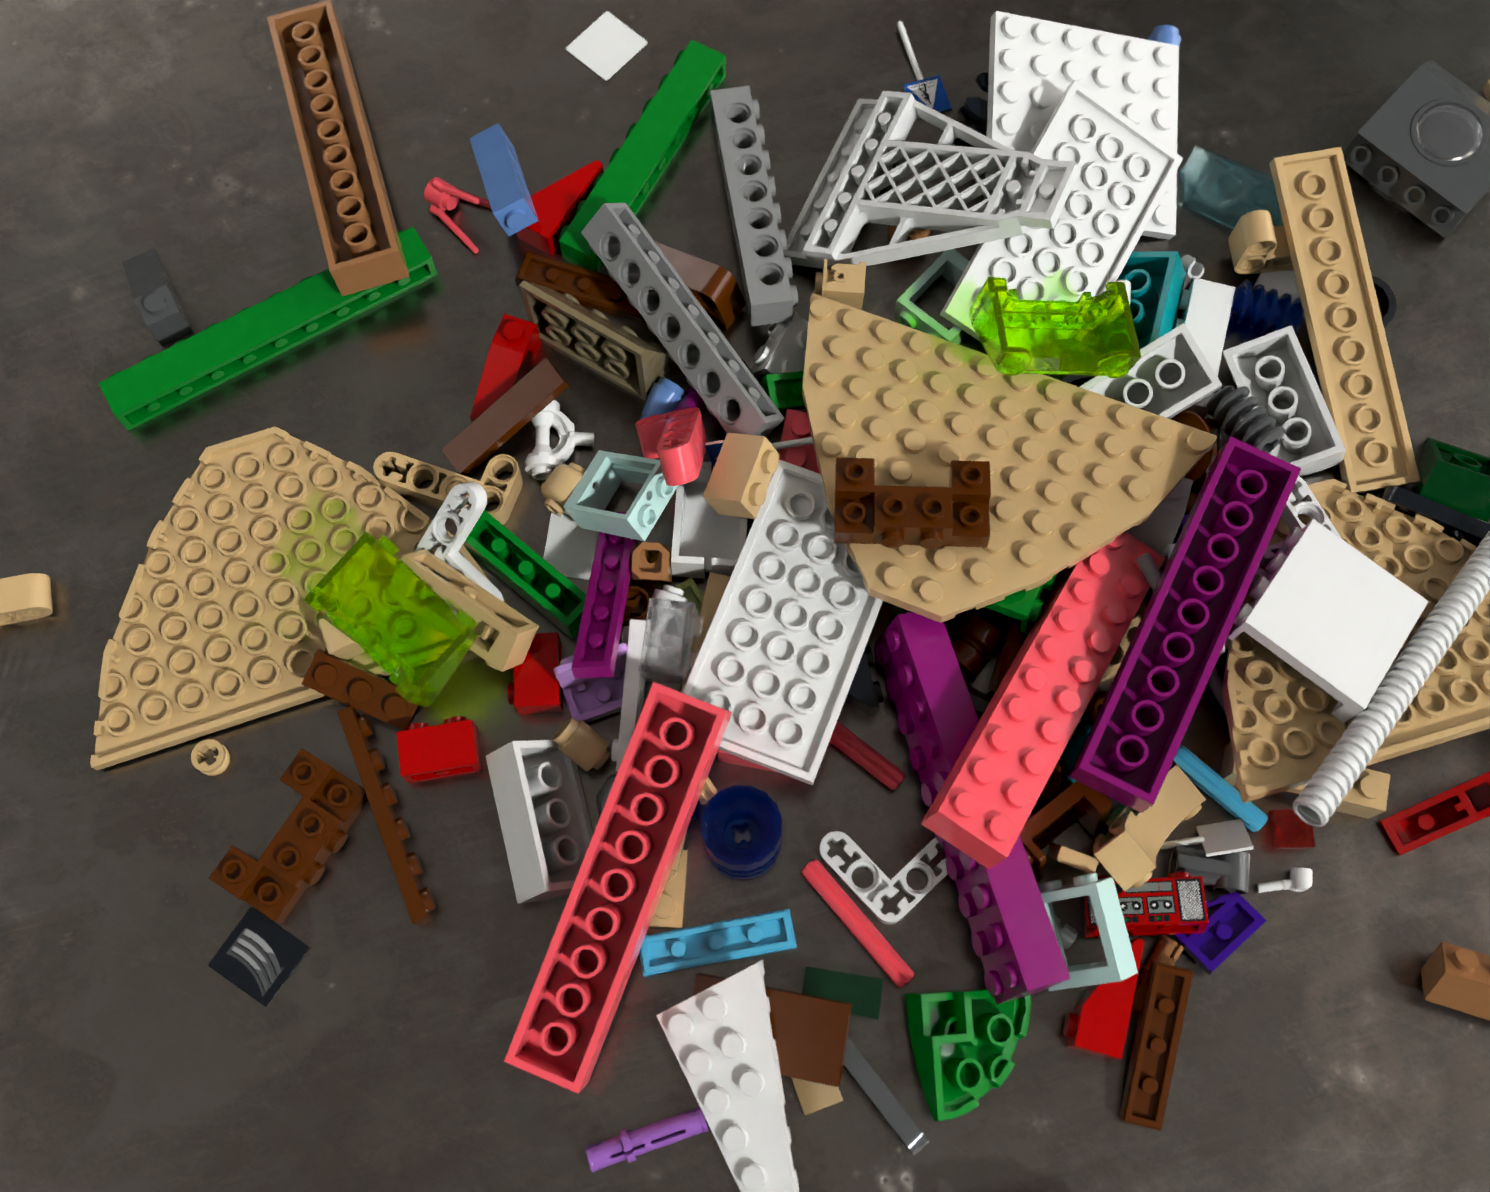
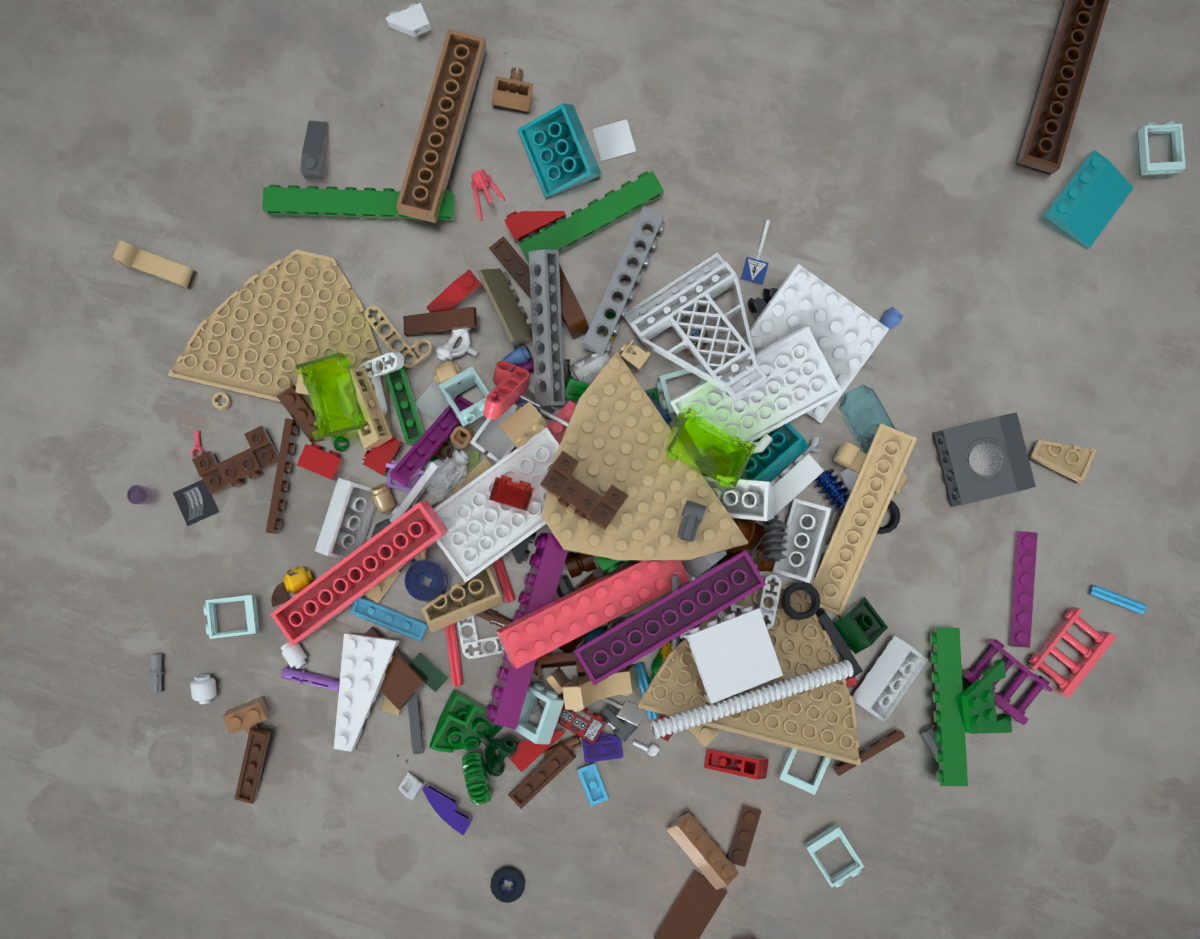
camera: 30 degrees right, 15 degrees up
medium blue brick [469,123,539,236] -> none
none -> clear purple brick [127,485,153,505]
none -> coral hand [191,430,205,457]
none -> light aqua window [203,594,260,639]
none -> reddish brown tile [271,582,291,607]
none -> white brick [280,642,308,669]
none -> yellow head [282,566,313,594]
none -> green hinge [333,436,350,452]
none -> white slope [386,3,431,37]
none -> tan wedge [421,566,503,633]
none -> green gear [462,751,492,805]
none -> reddish brown axle [476,609,513,627]
none -> dark green piece [480,734,517,777]
none -> clear red brick [489,475,534,511]
none -> medium nougat brick [491,67,533,112]
none -> teal slope [517,103,602,199]
none -> medium azure plate [577,762,609,807]
none -> piece [649,641,672,682]
none -> dark grey piece [677,500,706,542]
none -> black tyre [781,582,821,620]

